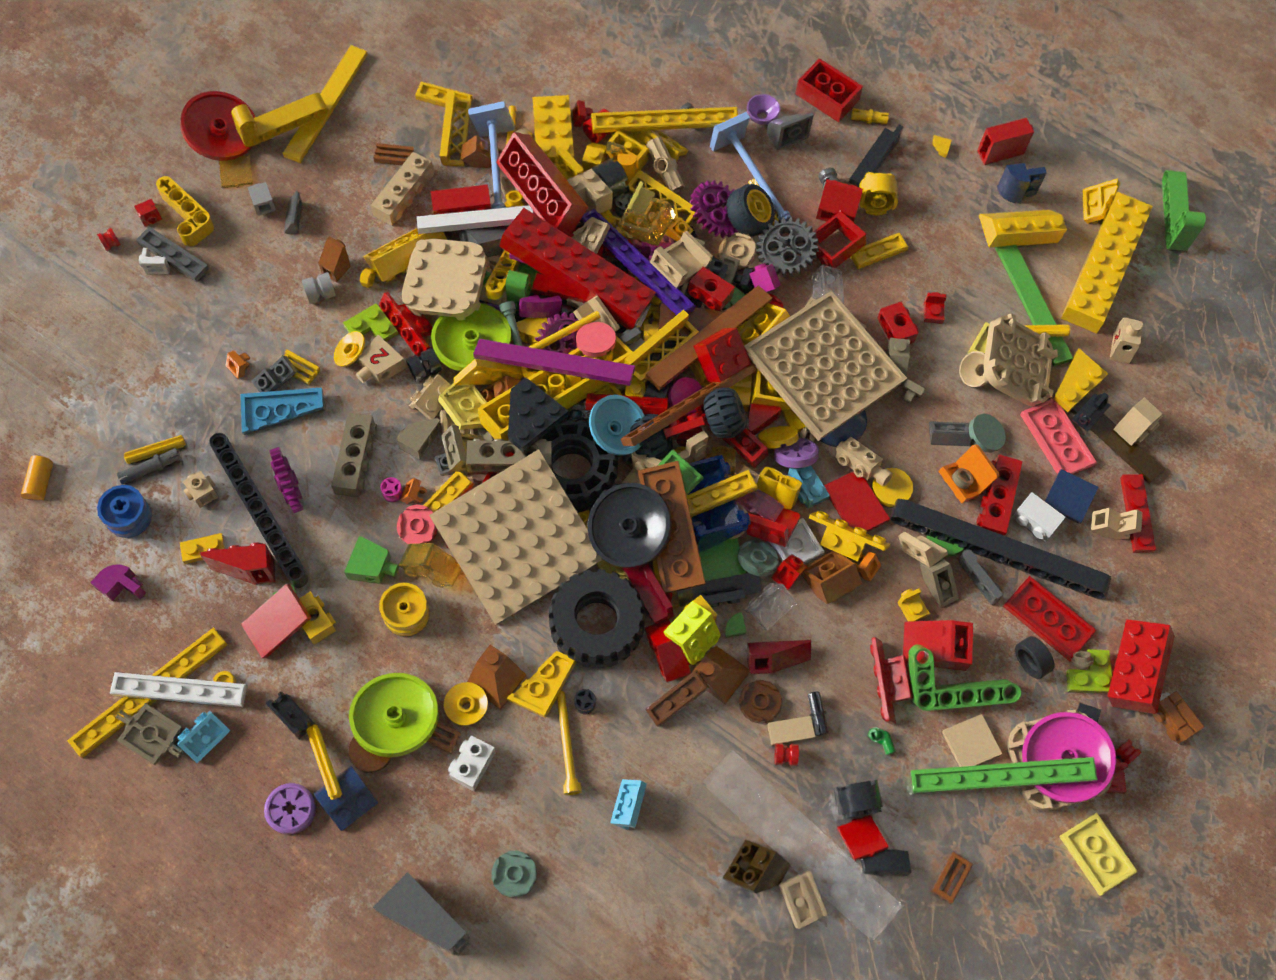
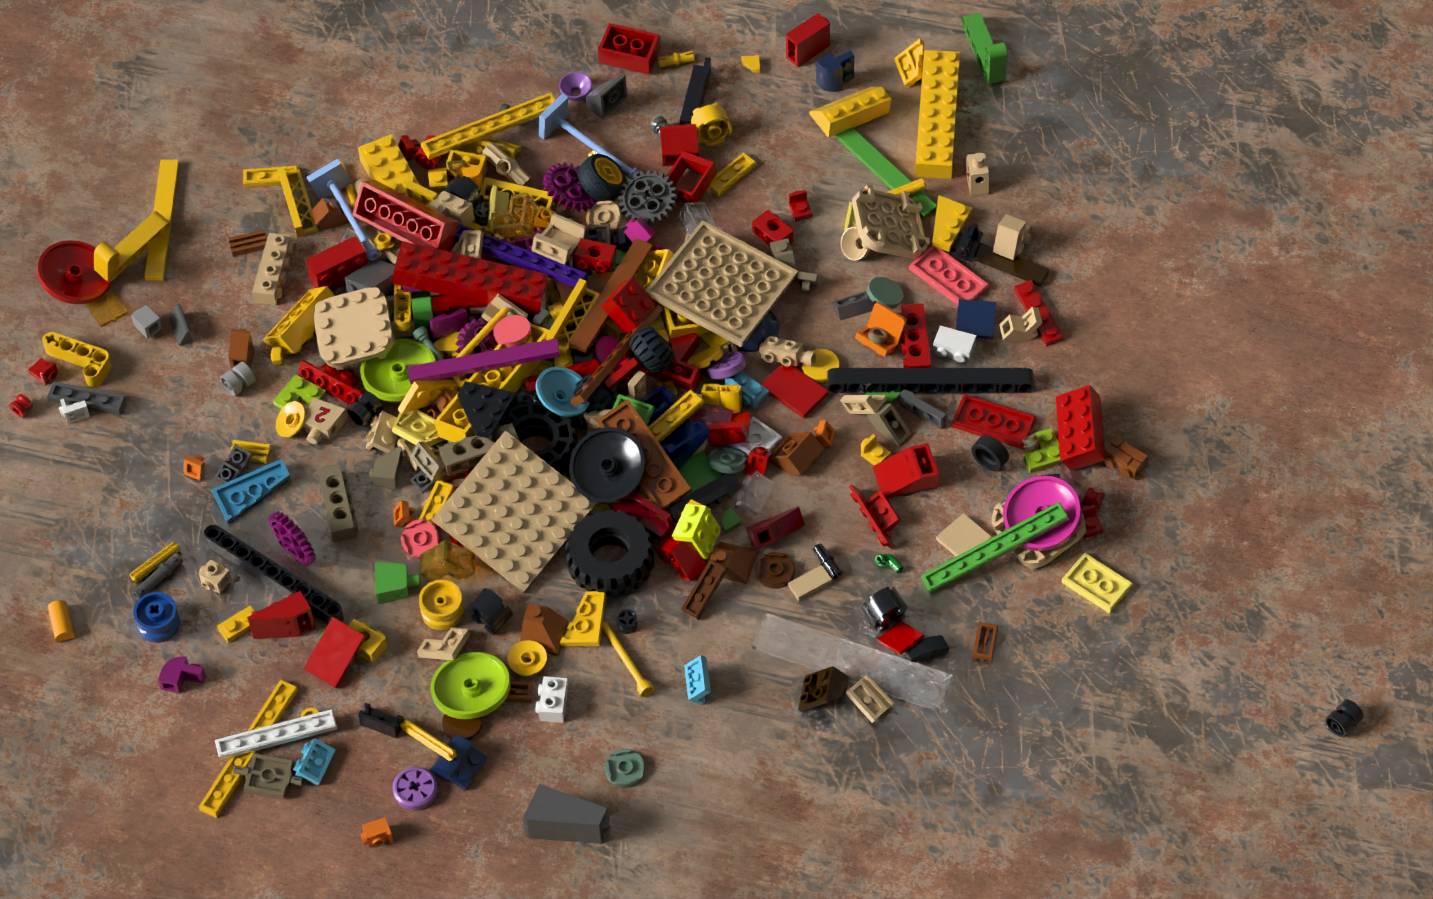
camera: 15 degrees left, 10 degrees down
dark pink wheel [381,477,403,502] -> none
white tile [417,206,533,234] -> none
red wheel [774,743,799,767] -> none
yellow bracket [809,511,890,562] -> none
bright green beam [908,644,1021,711] -> none
none -> orange brick [360,817,394,848]
none -> tan plate [417,628,470,661]
none -> black brick [466,588,513,635]

